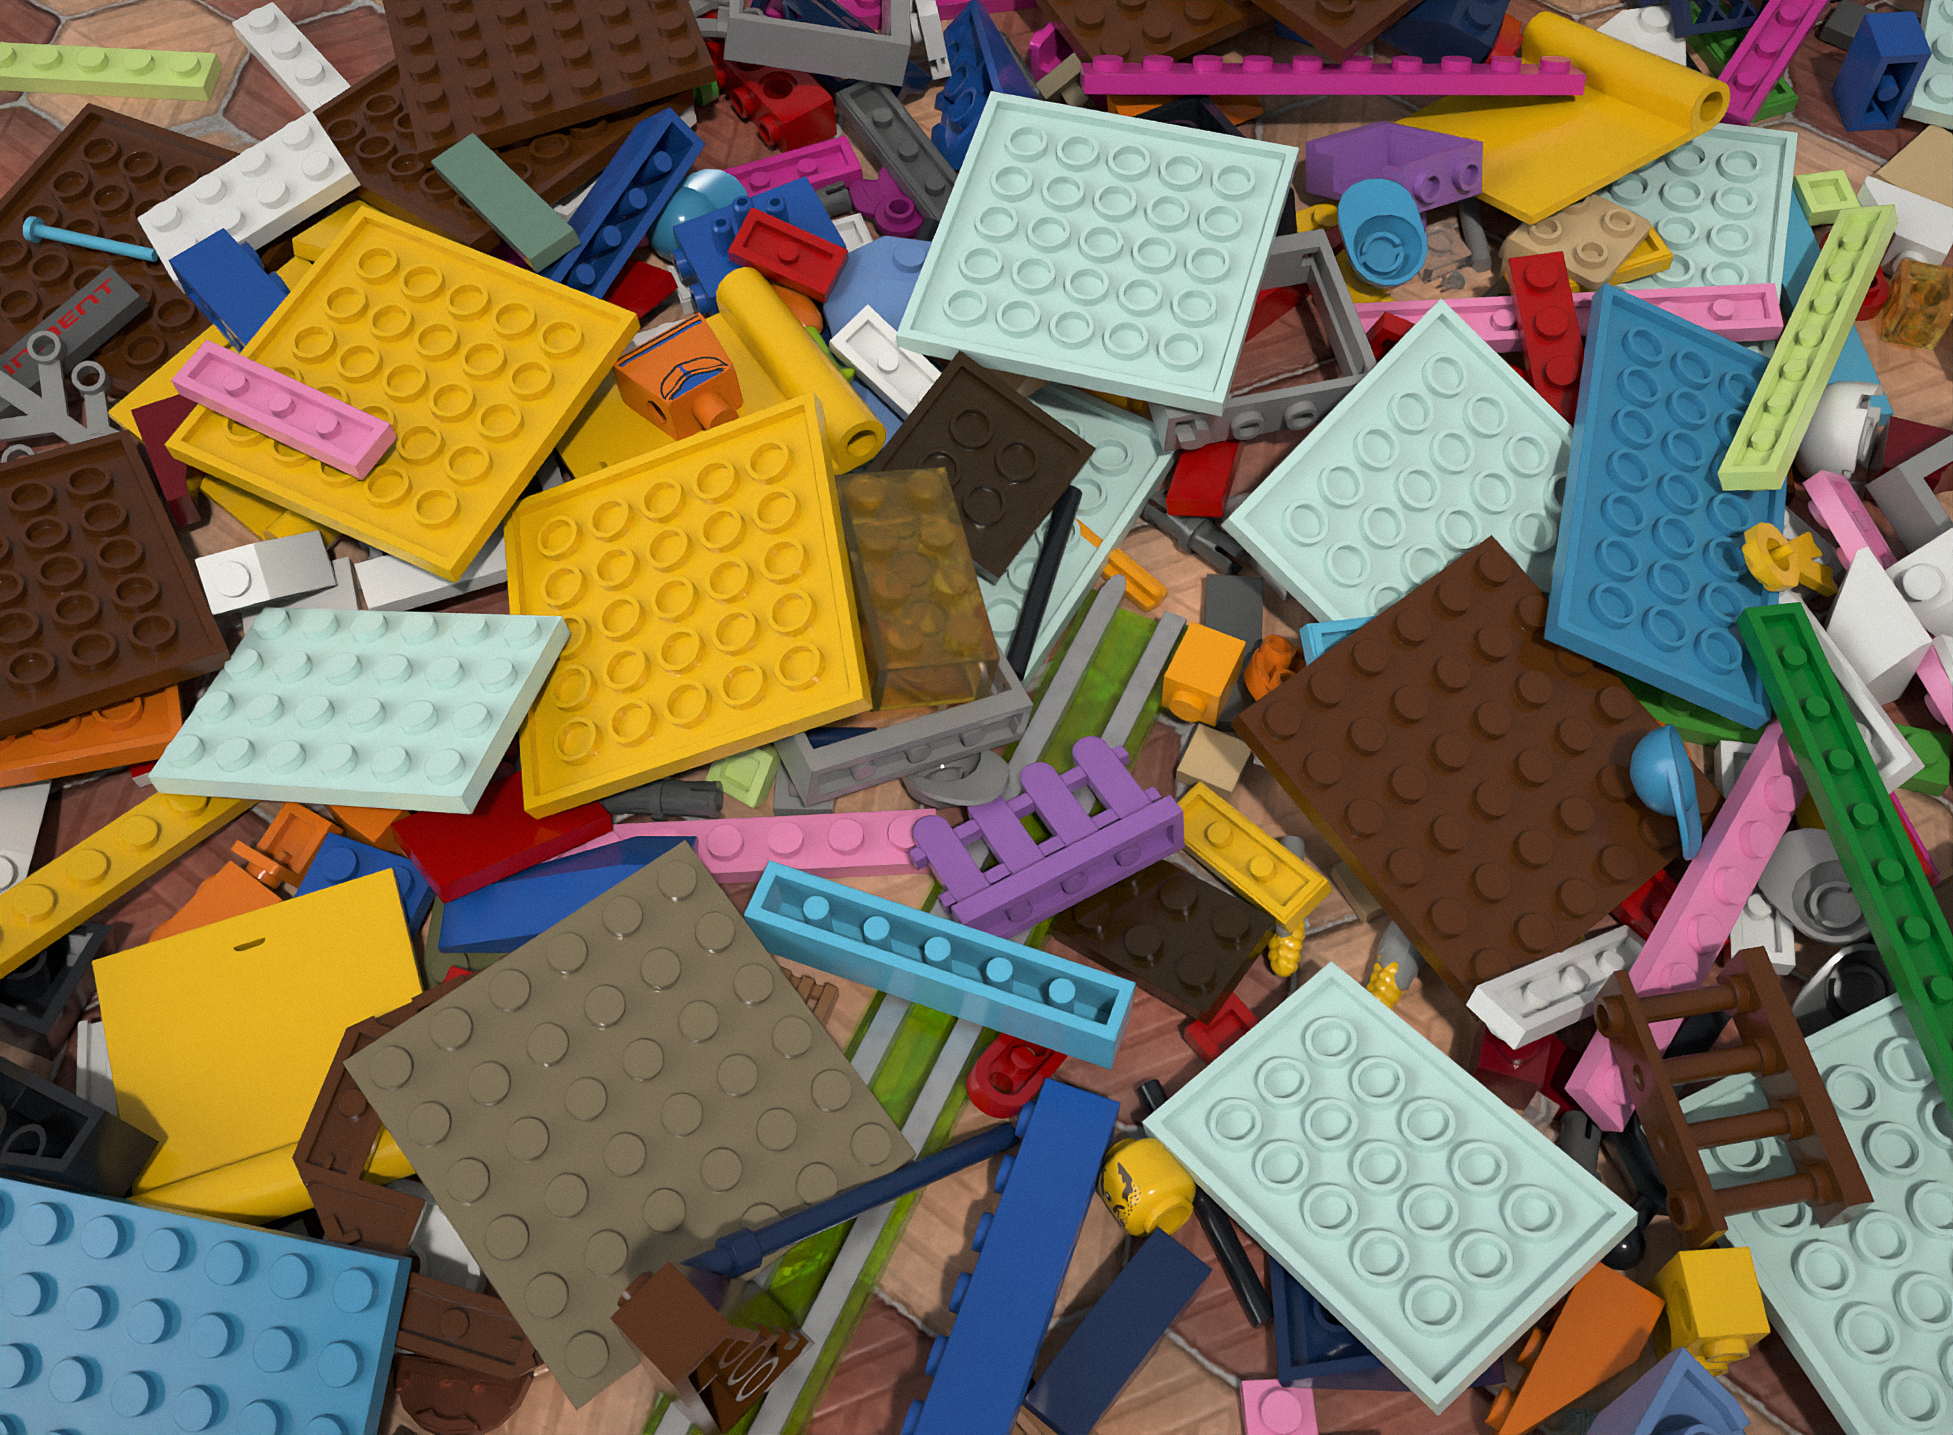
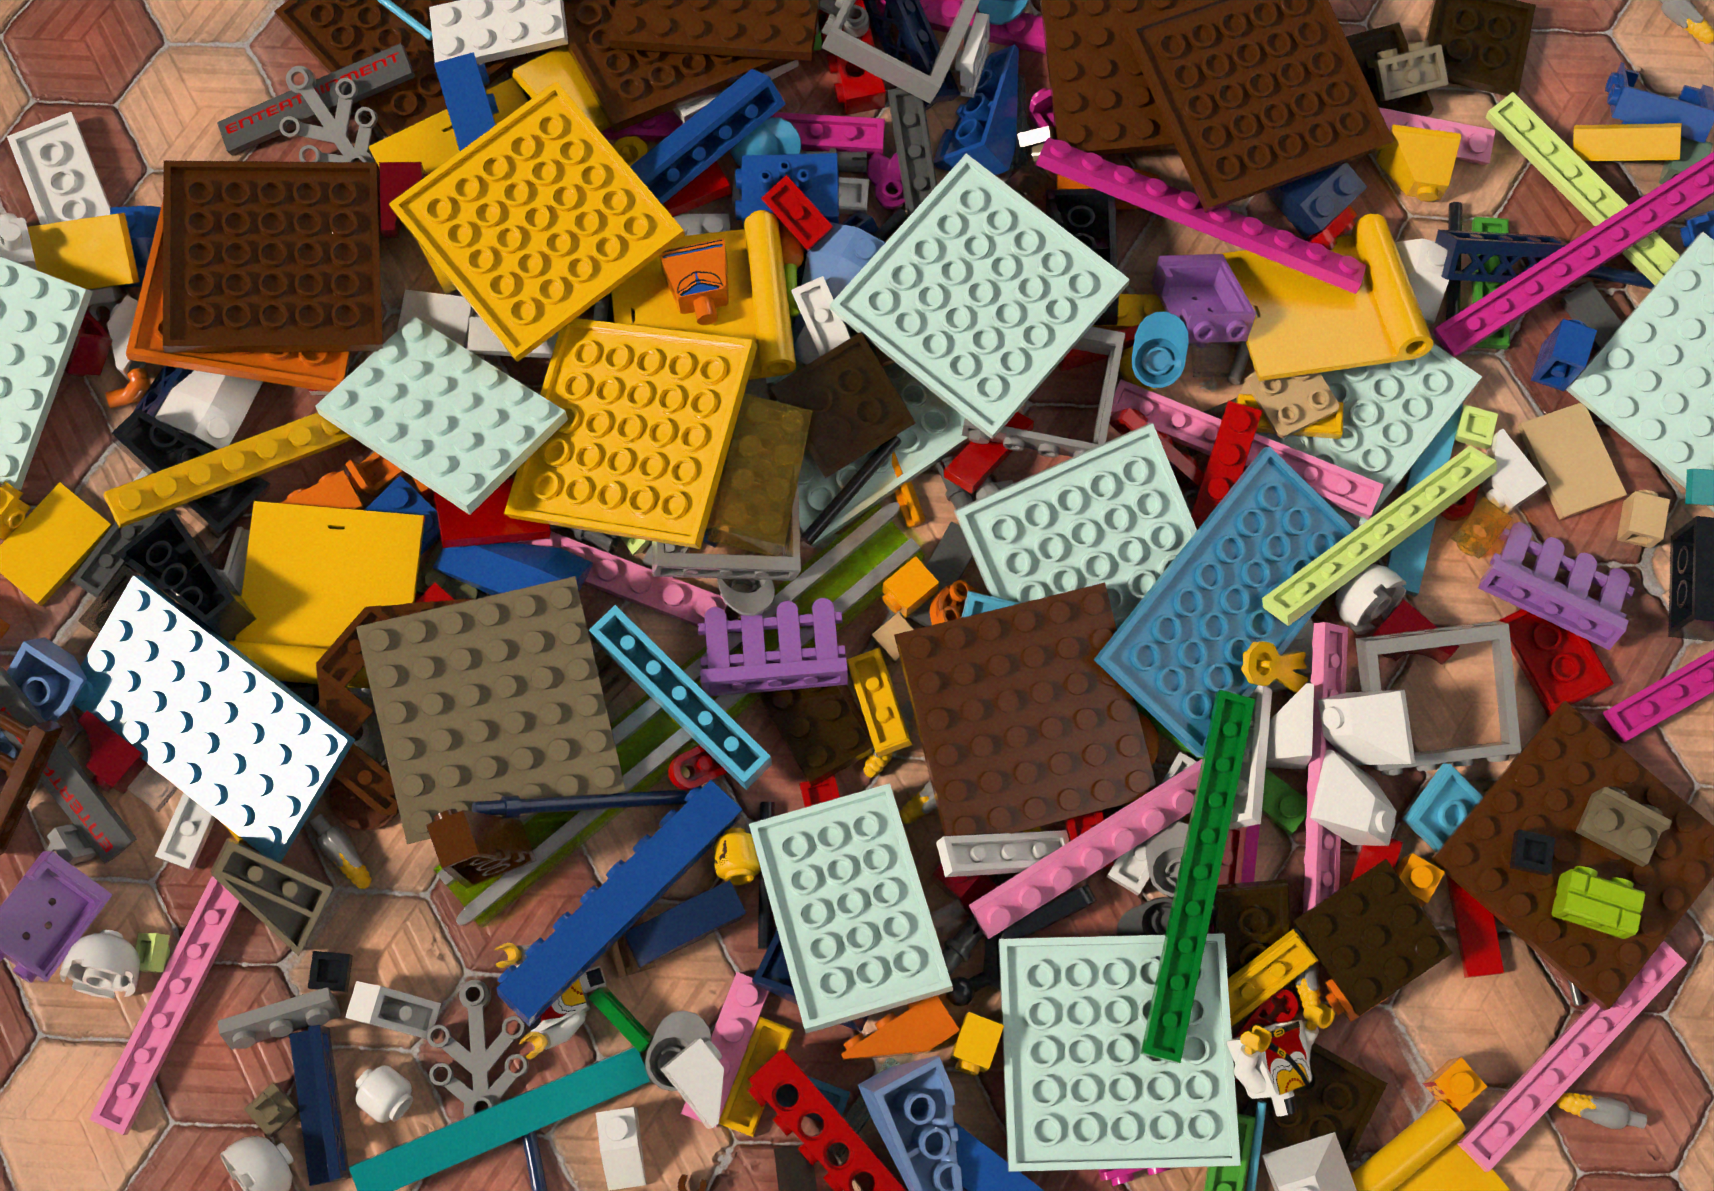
camera: 20 degrees right, 15 degrees up
bright pink plate [171,340,397,480] -> none
white slope [195,530,337,616] -> none
sand green tile [431,133,581,273] -> none
reddish brown fence [1593,946,1874,1251] -> none
dark azure cap [1630,724,1702,861] -> none

